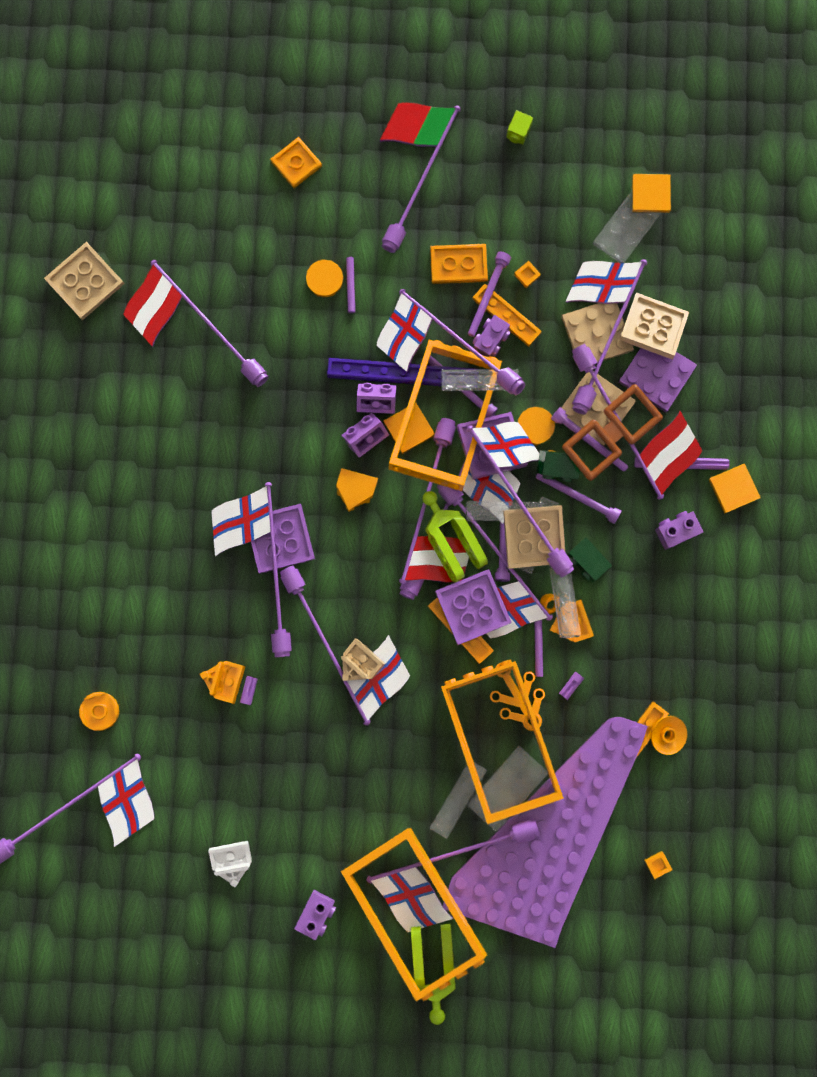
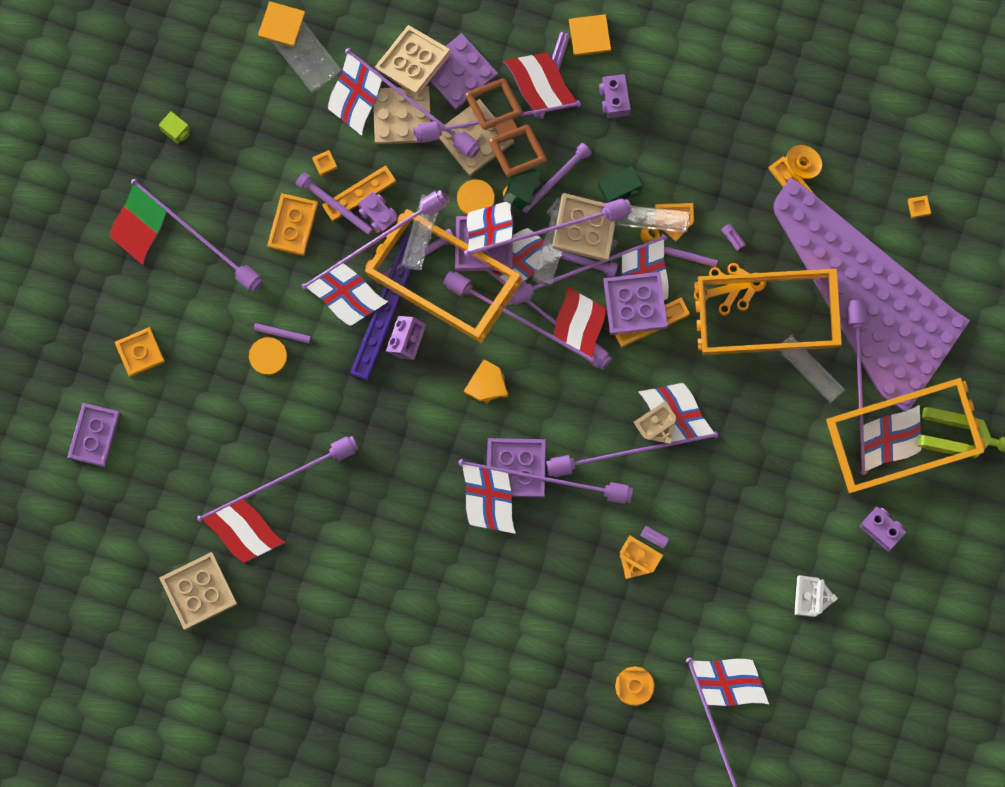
camera: 70 degrees left, 5 degrees down
medium lavender brick [342,413,389,457] -> none
light orange tile [383,403,435,454] -> none
lime piece [422,491,488,583] -> none
clear plate [467,746,548,832] -> none
medium lavender piece [551,407,628,472] -> none
none -> medium lavender tile [67,403,120,467]

